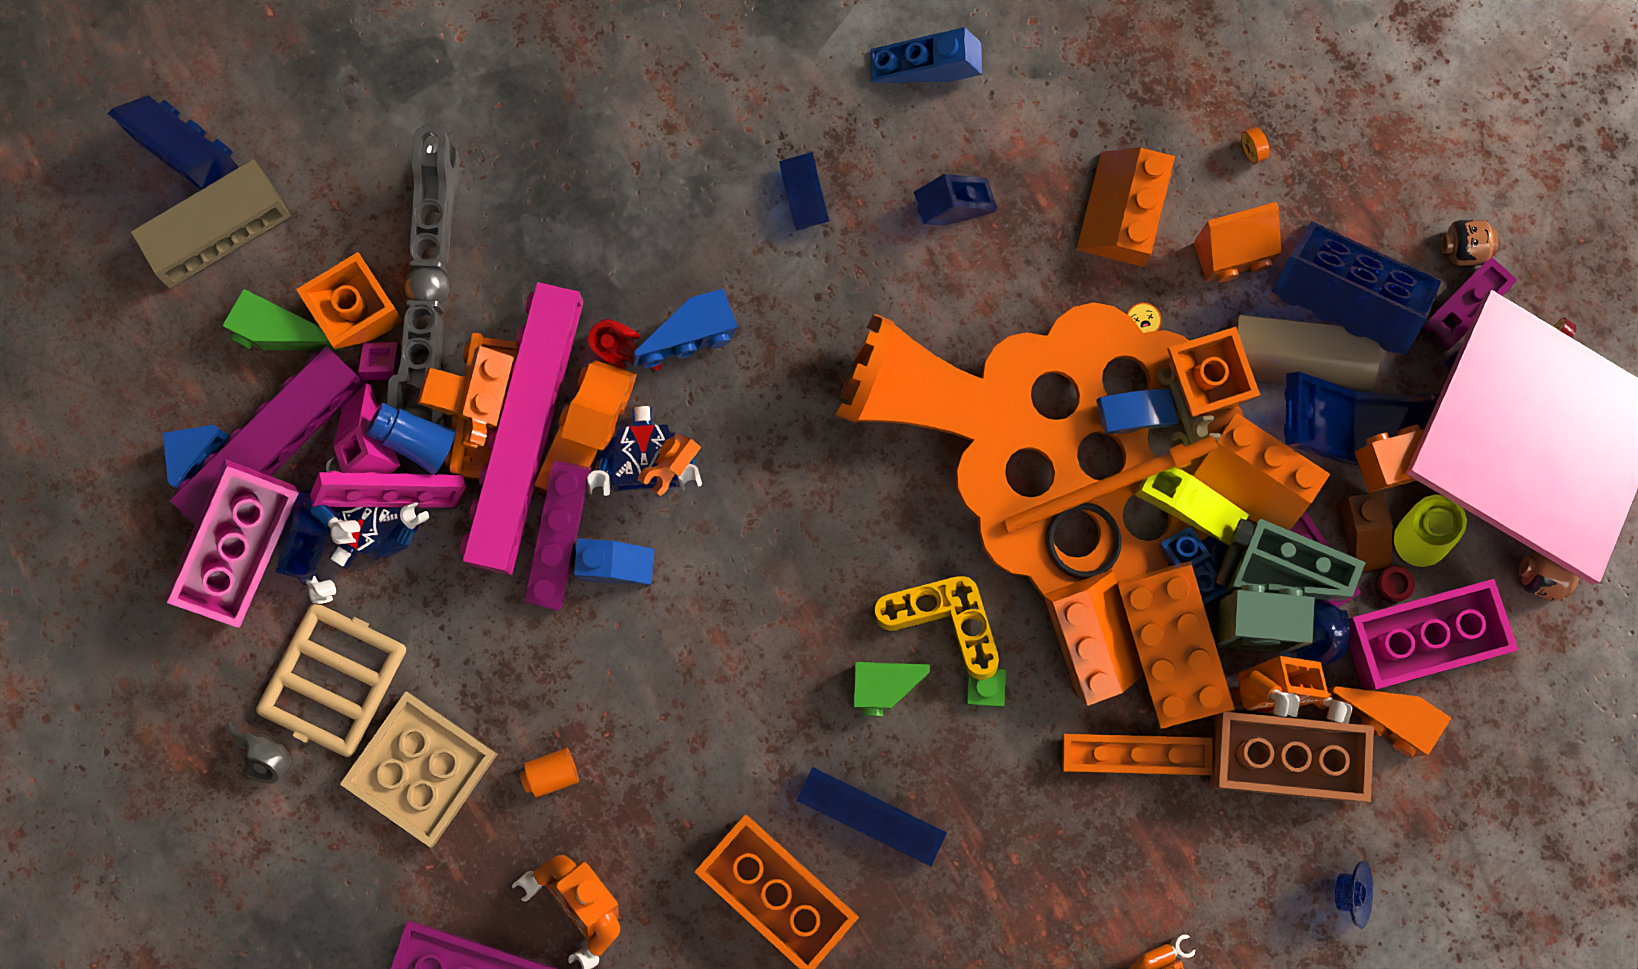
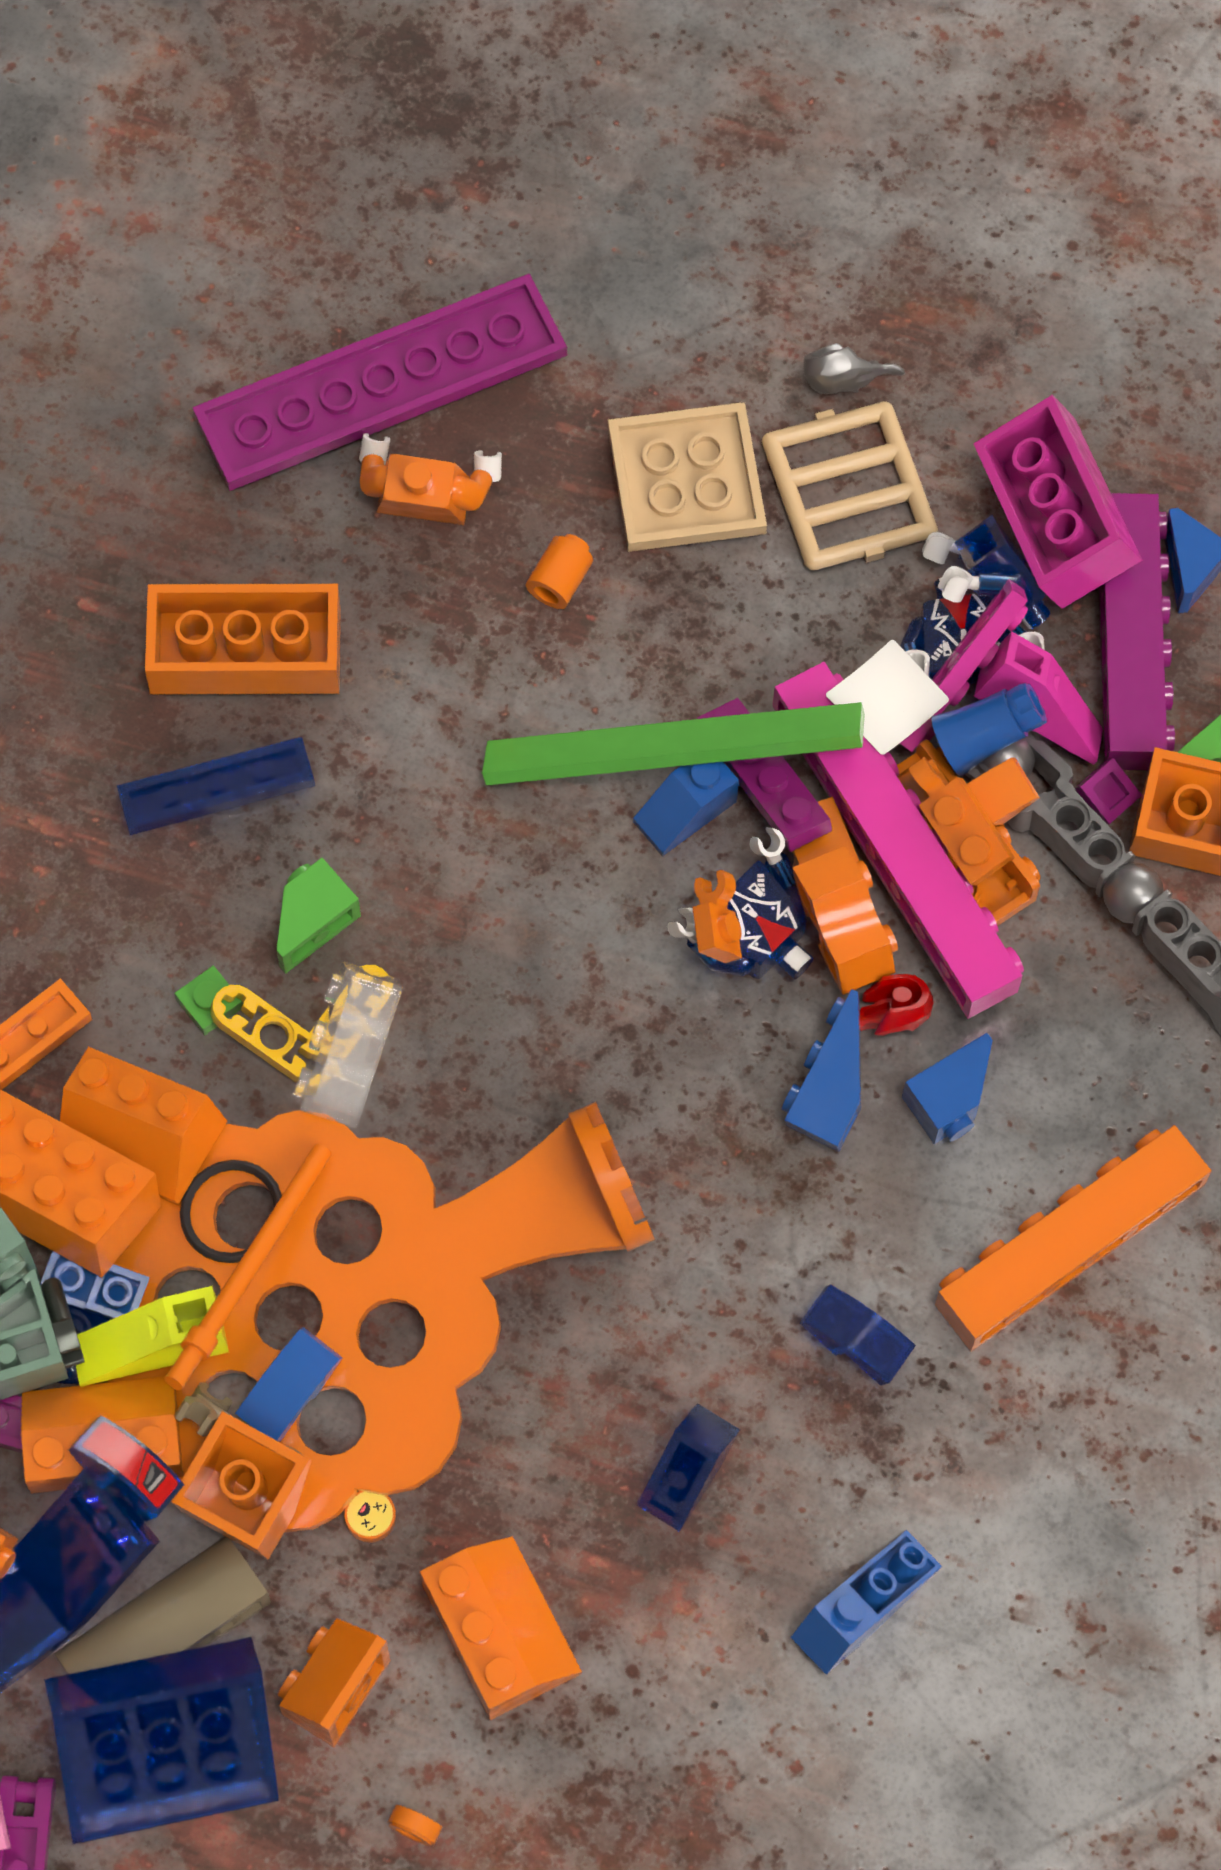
camera: 135 degrees right, 10 degrees down
none -> slope [68,1416,185,1522]
none -> clear wedge [293,961,403,1128]
none -> bright green tile [482,702,865,785]
none -> white sticker [826,640,949,755]
none -> blue slope [902,1033,993,1144]
none -> orange brick [935,1125,1212,1352]

